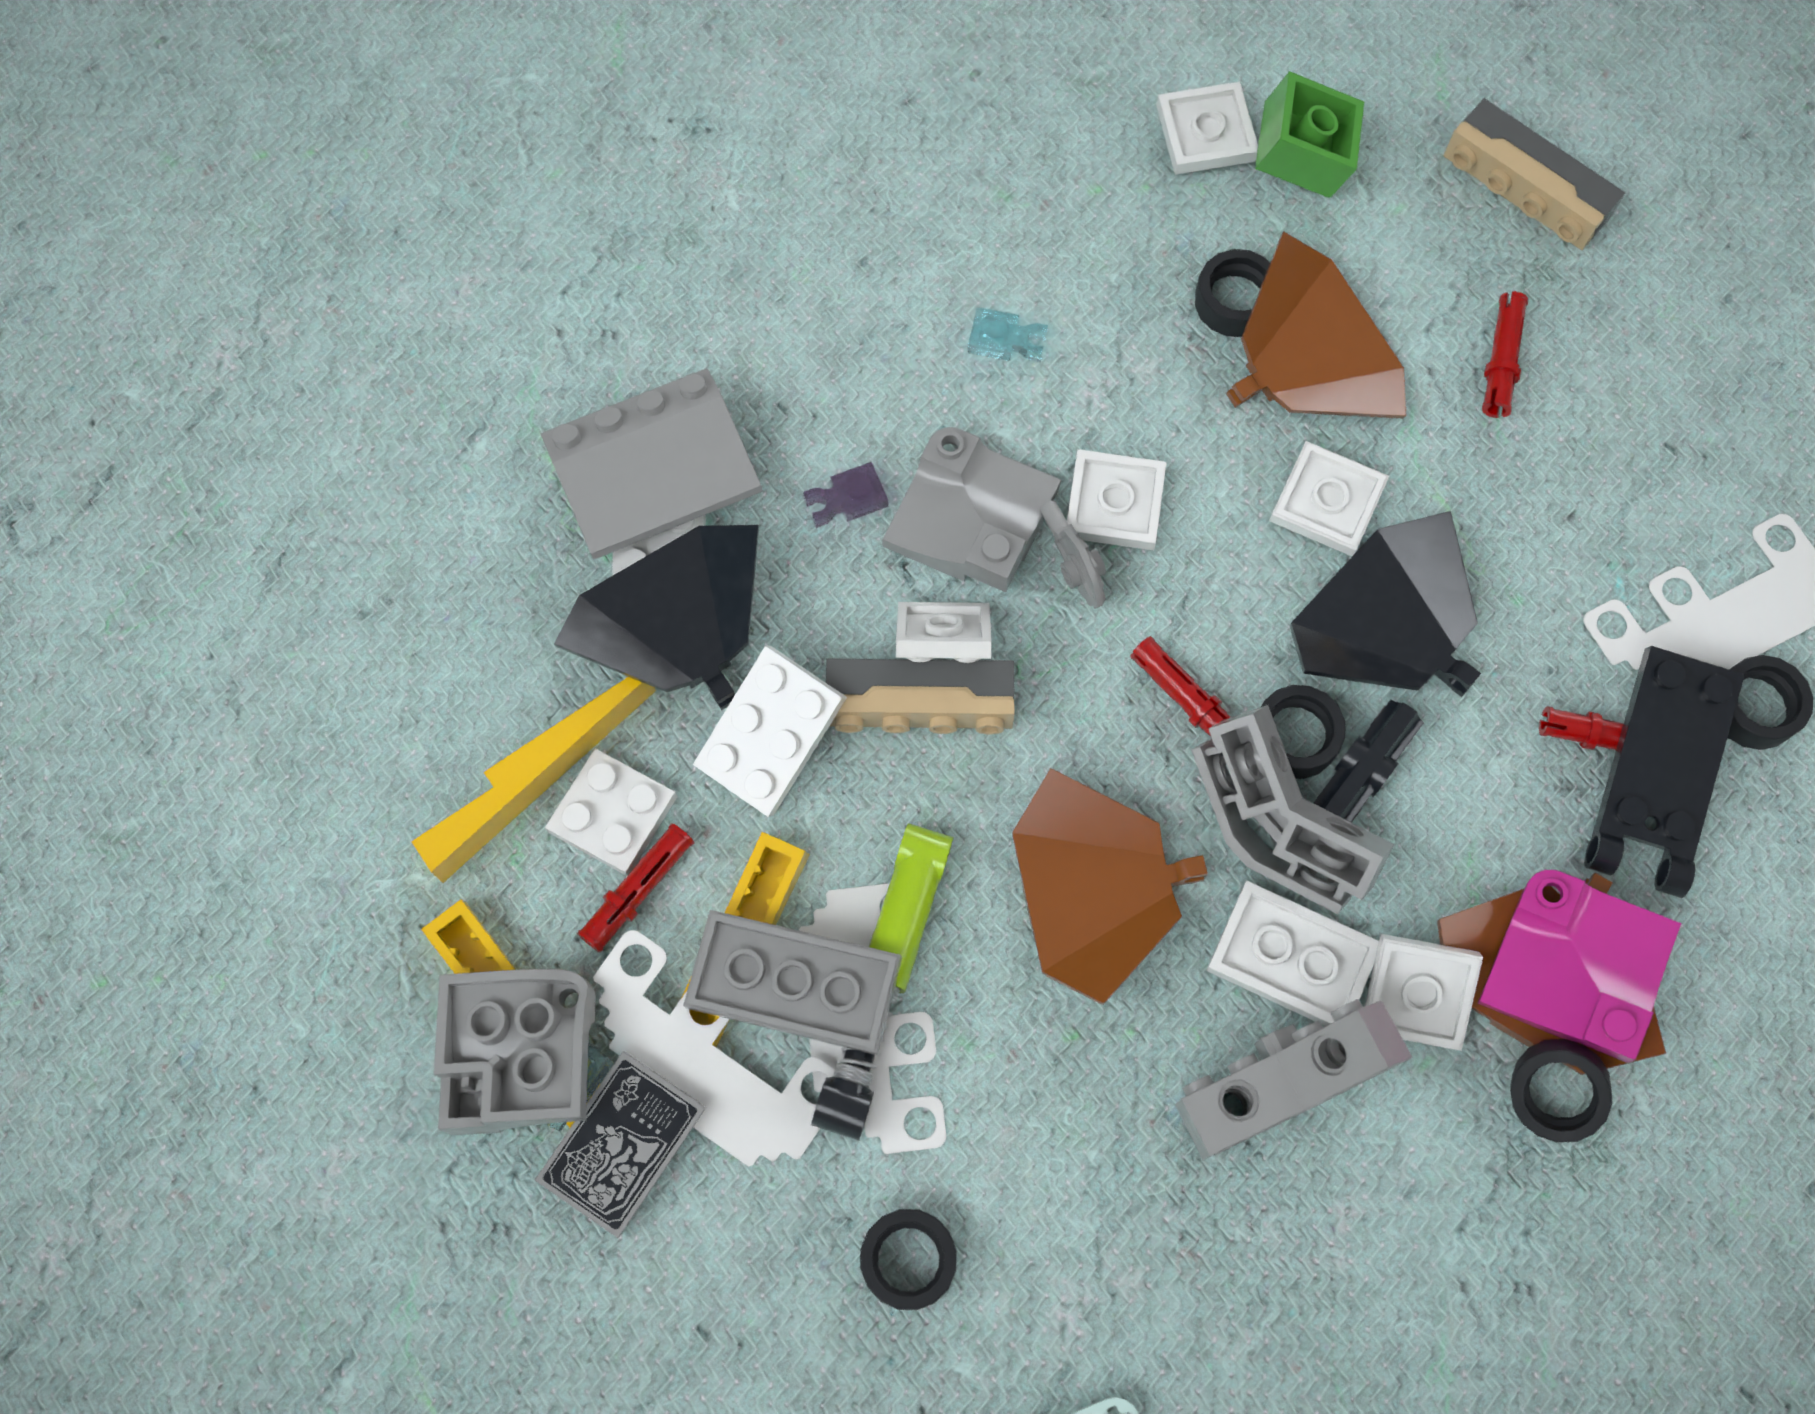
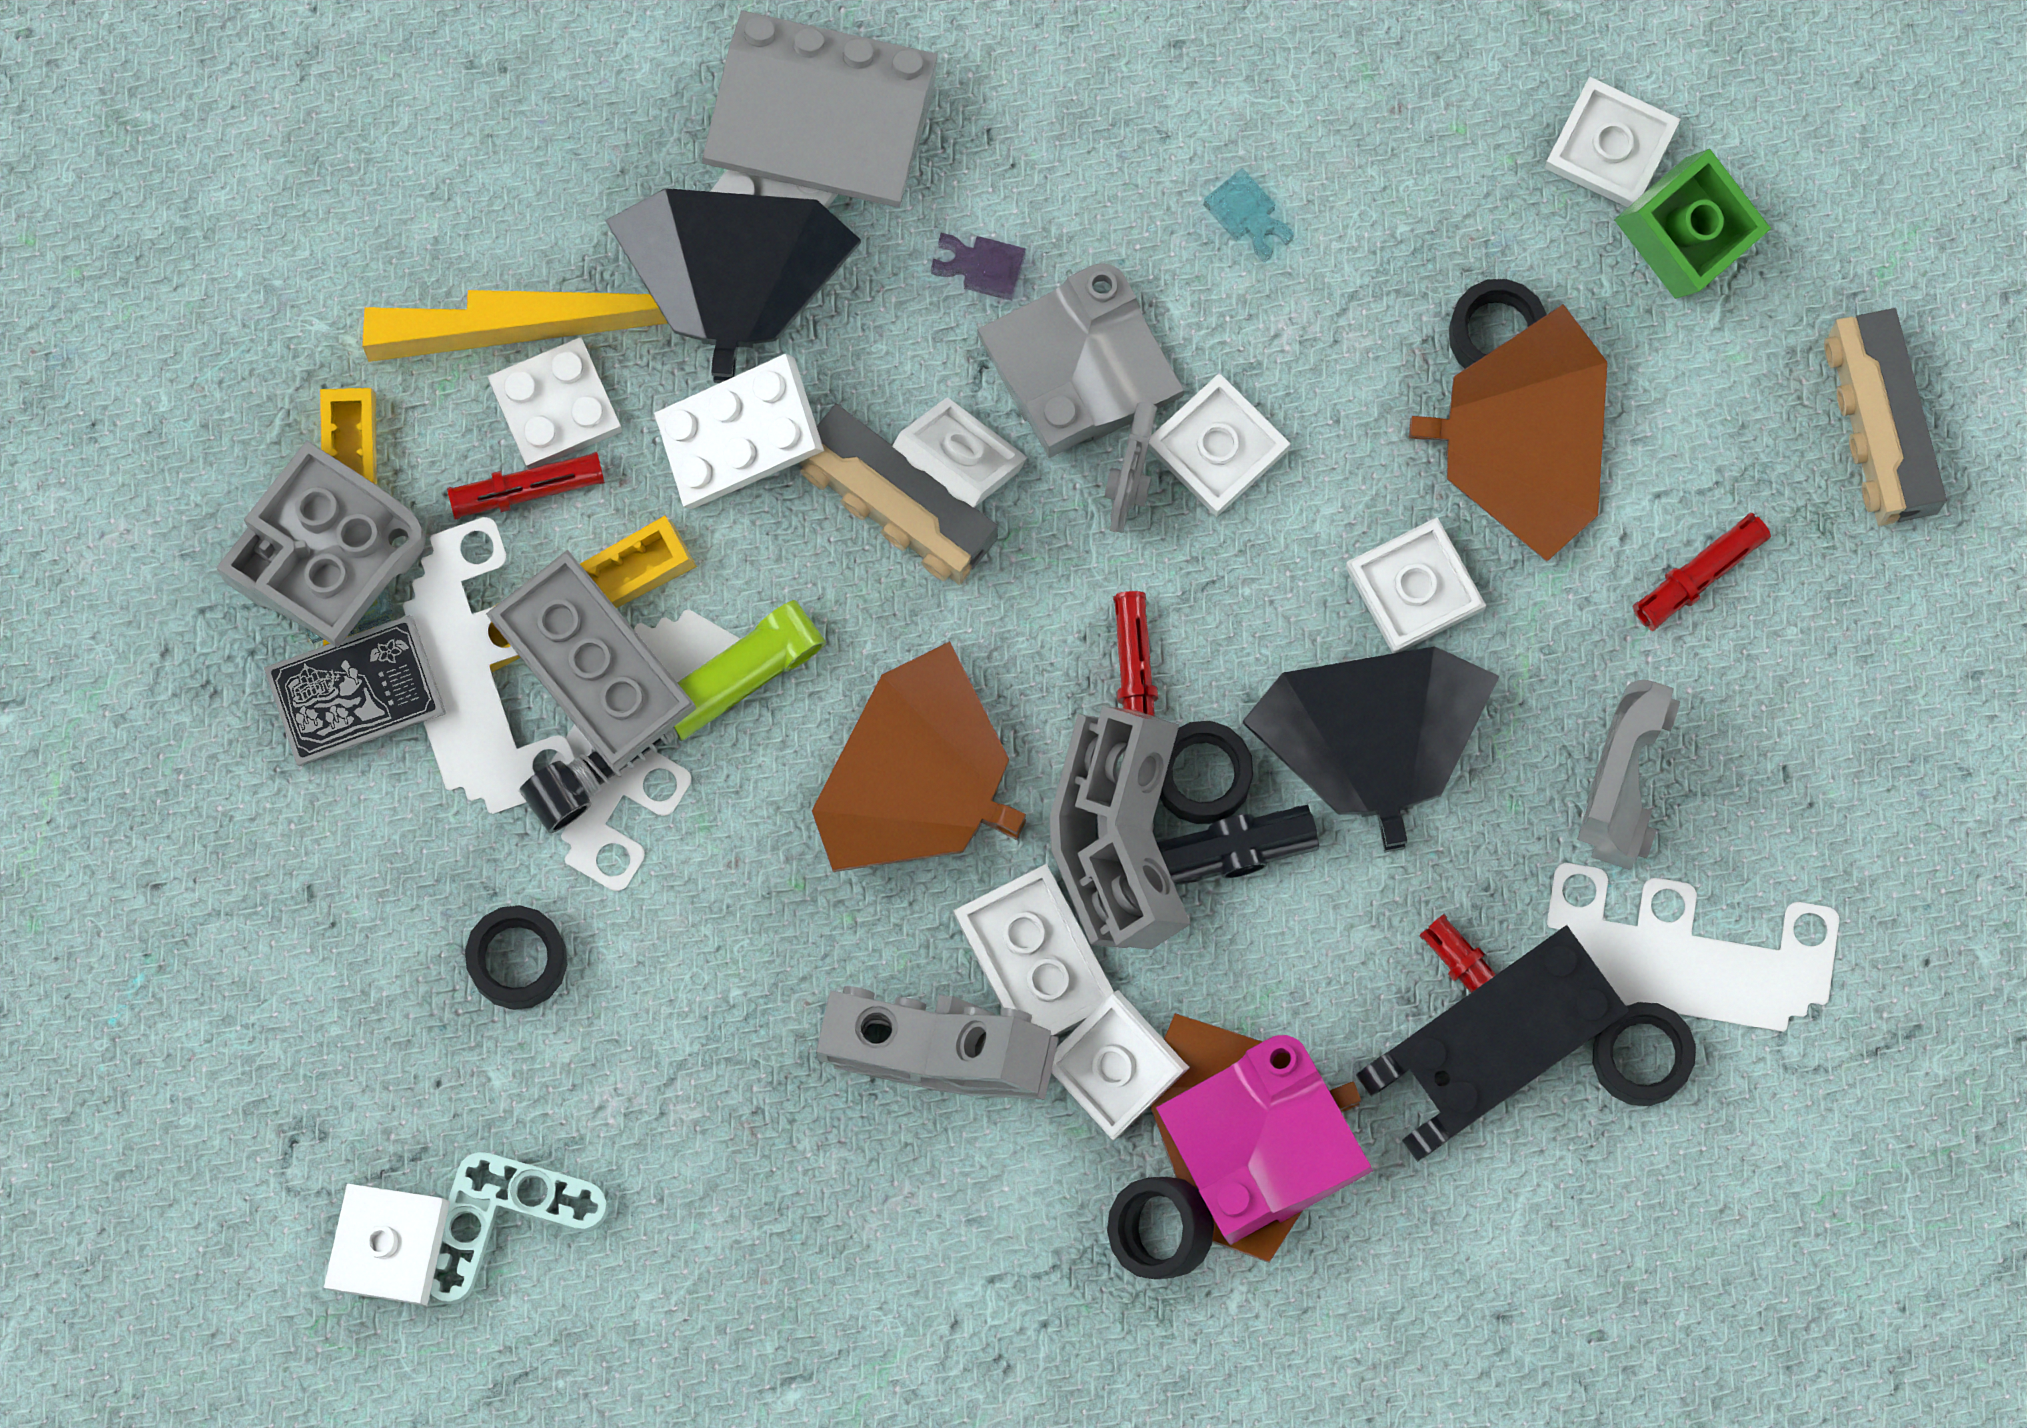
camera: 35 degrees right, 5 degrees up
none -> light grey slope [1577,679,1680,870]

